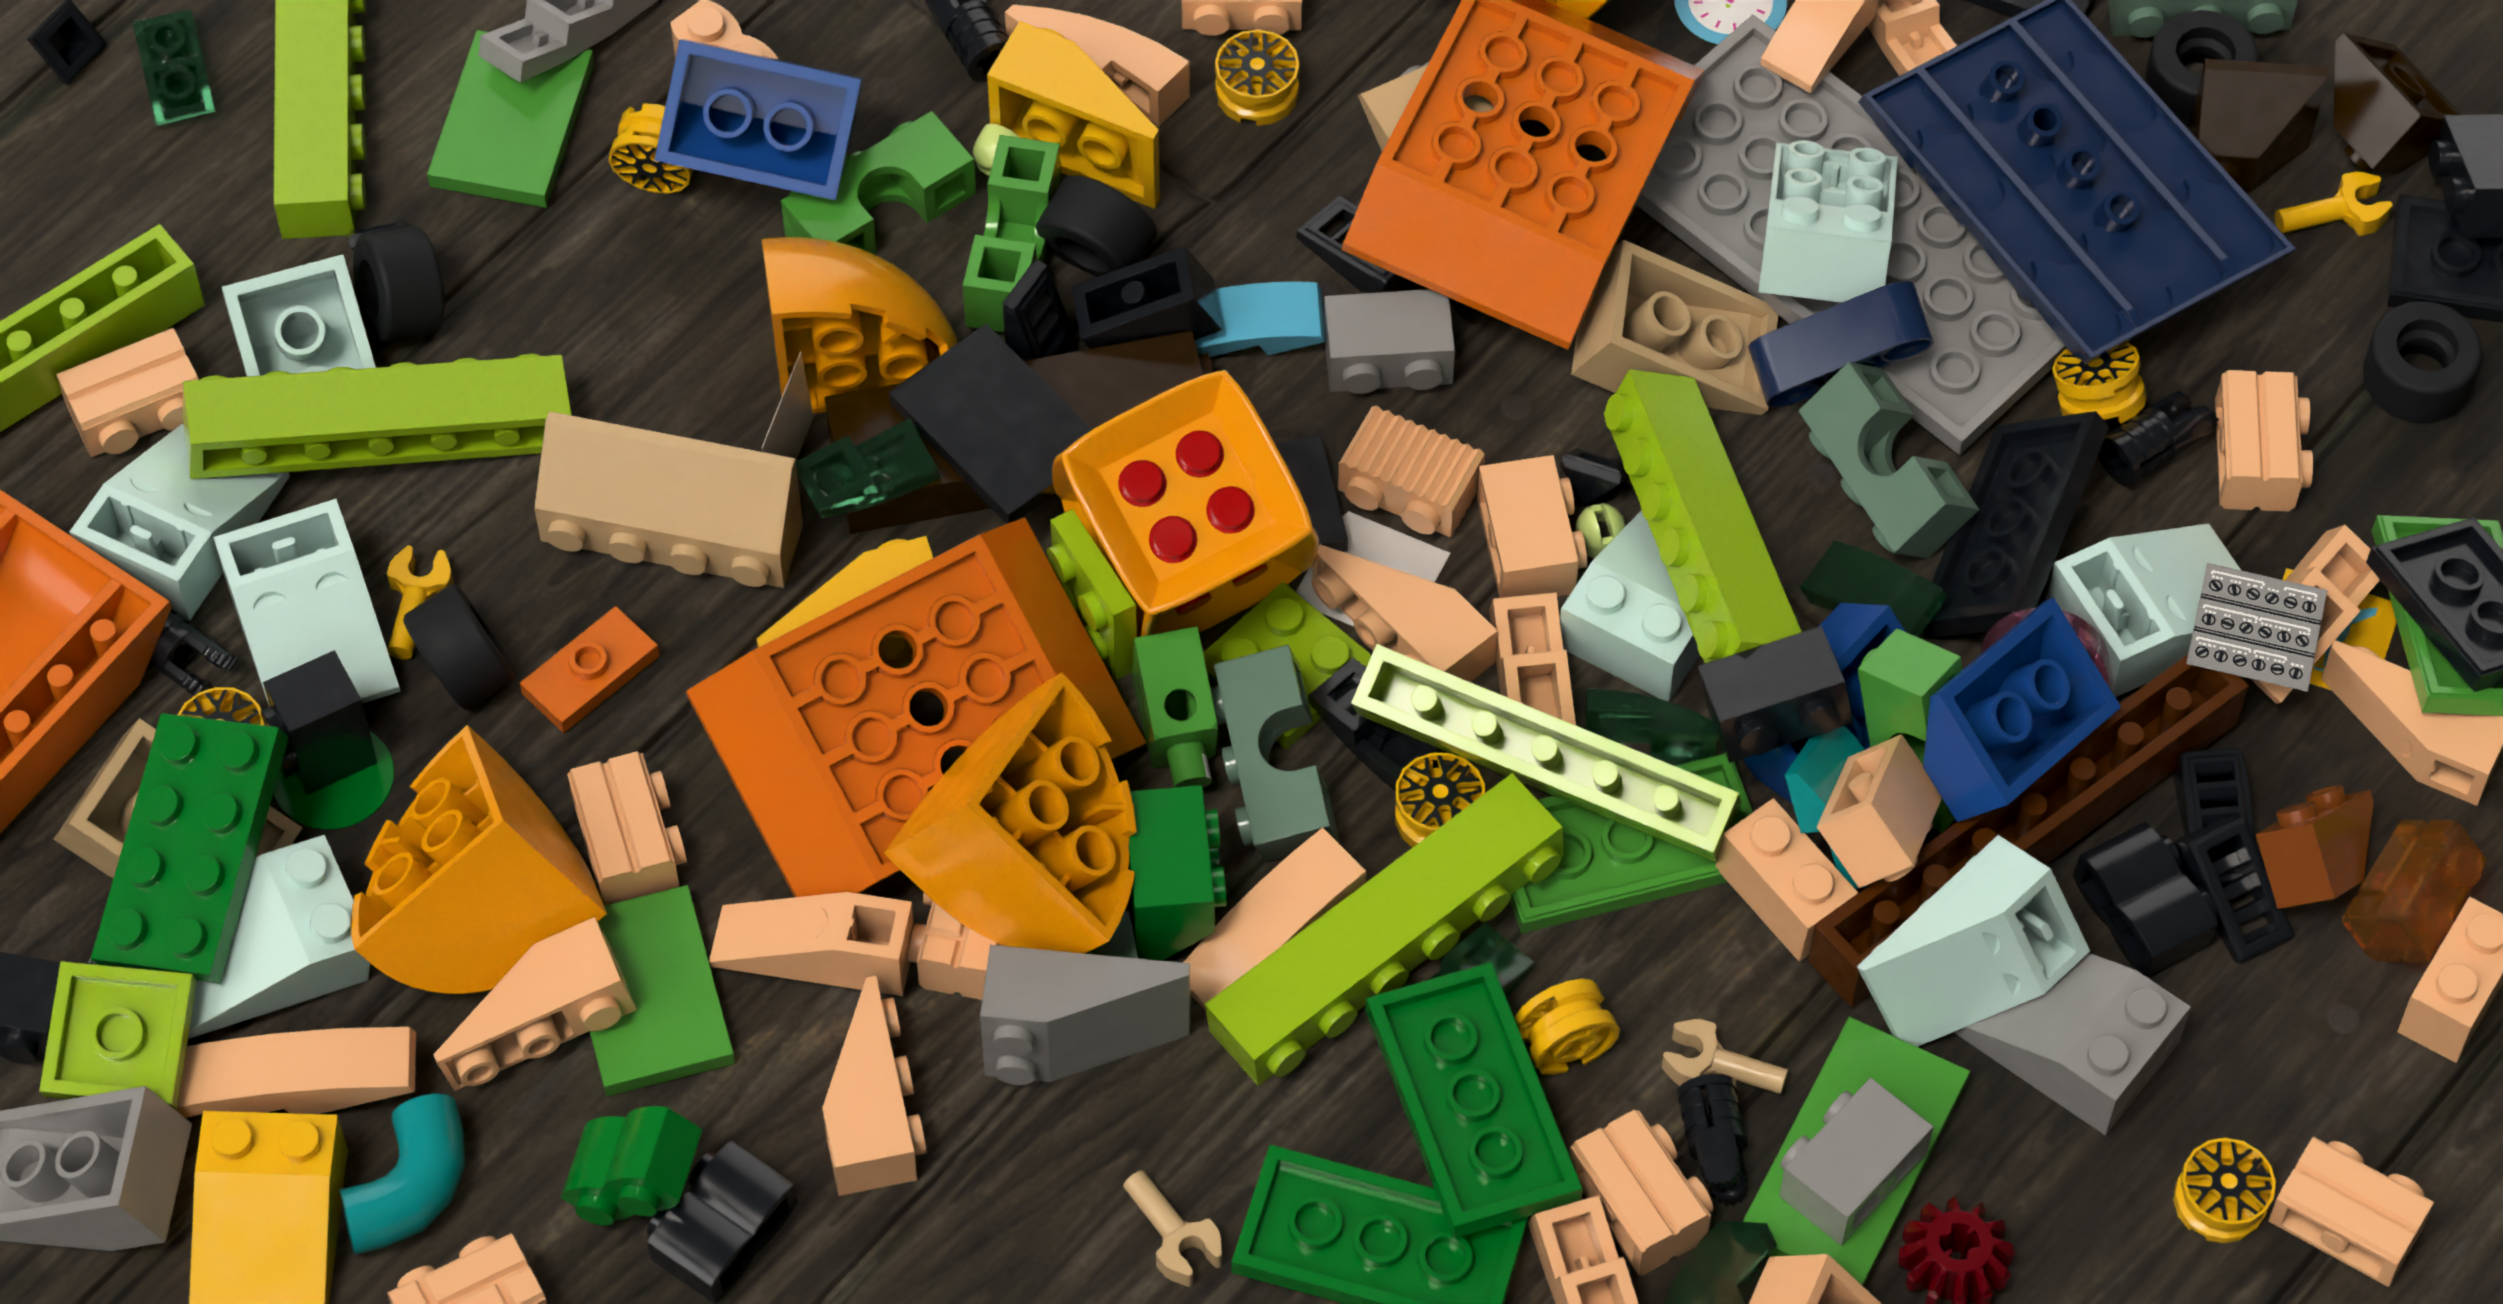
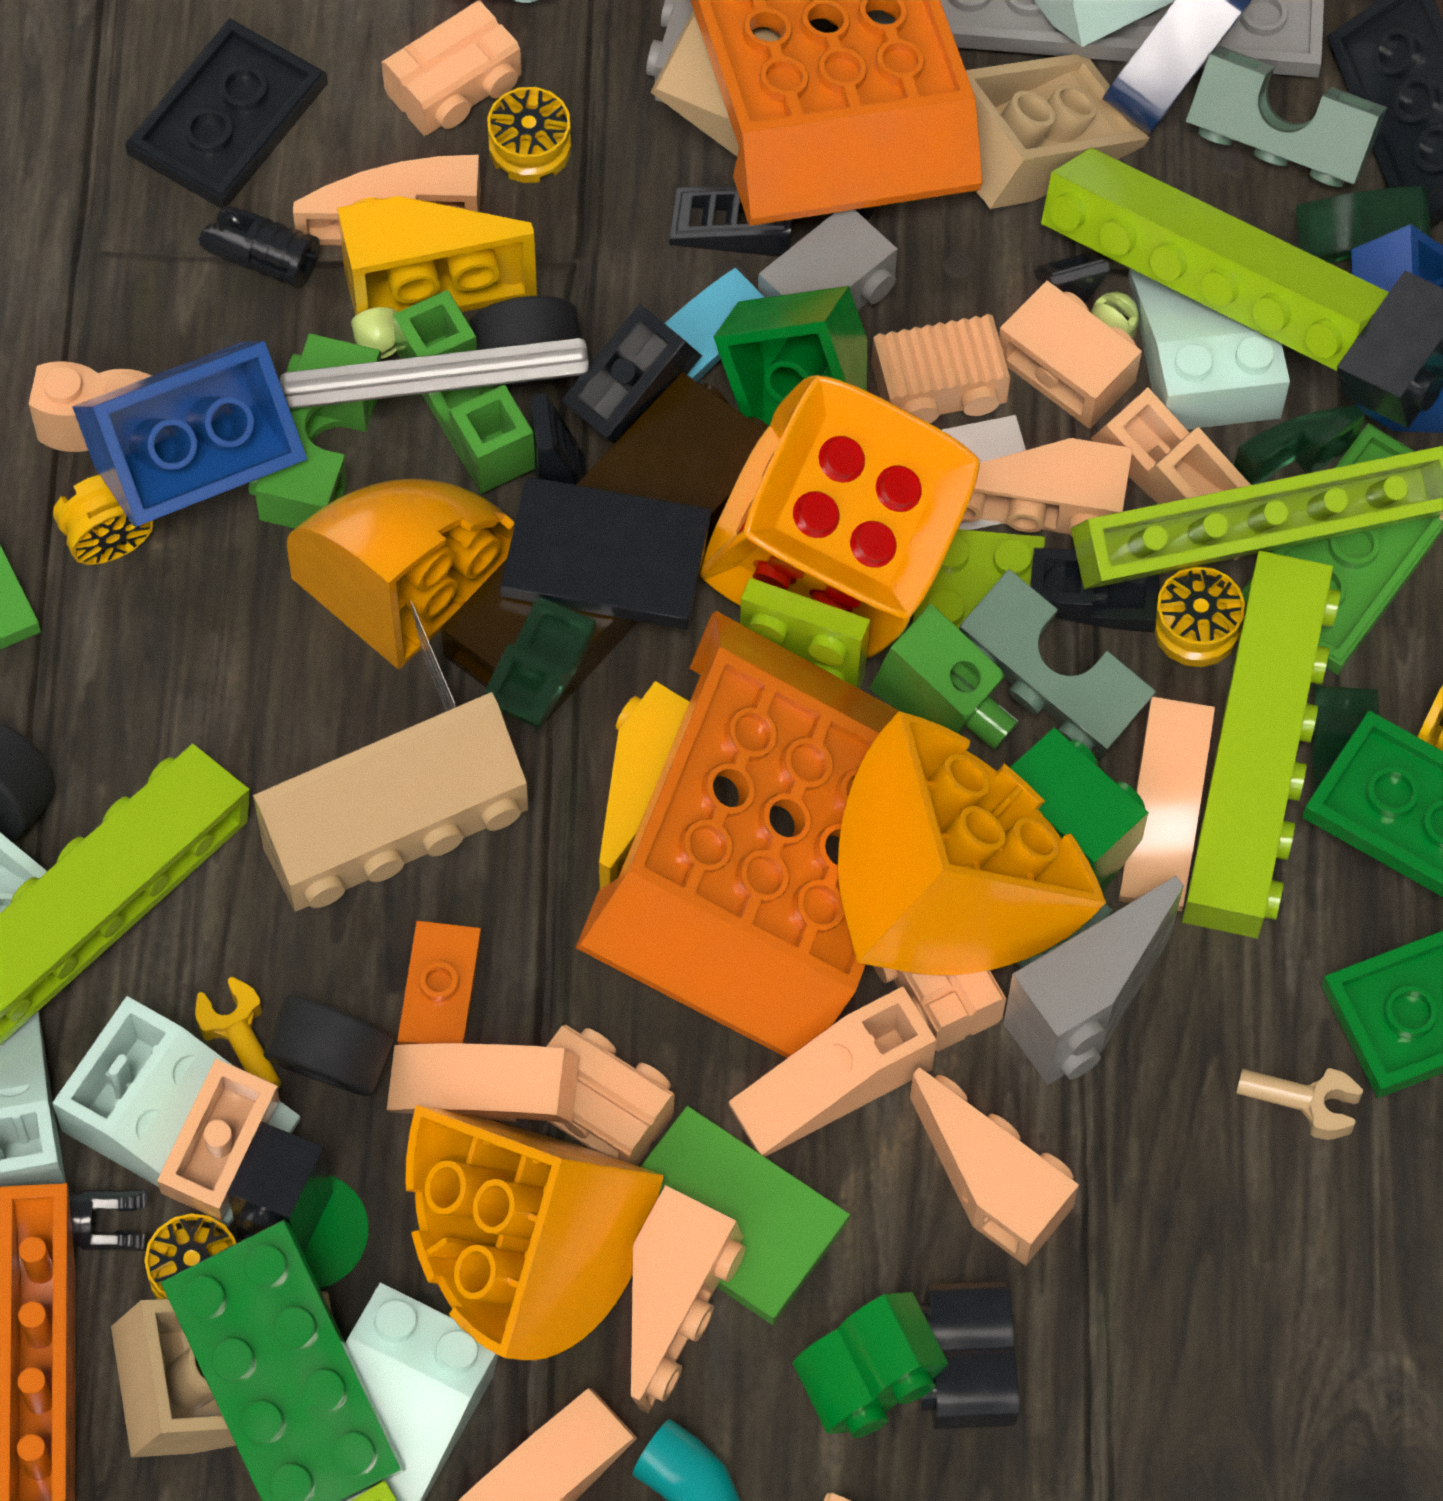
camera: 40 degrees left, 5 degrees up
none -> light nougat brick [157,1058,279,1221]
none -> axle [280,338,589,409]
none -> light nougat slope [387,1043,579,1123]
none -> green slope [713,285,867,426]

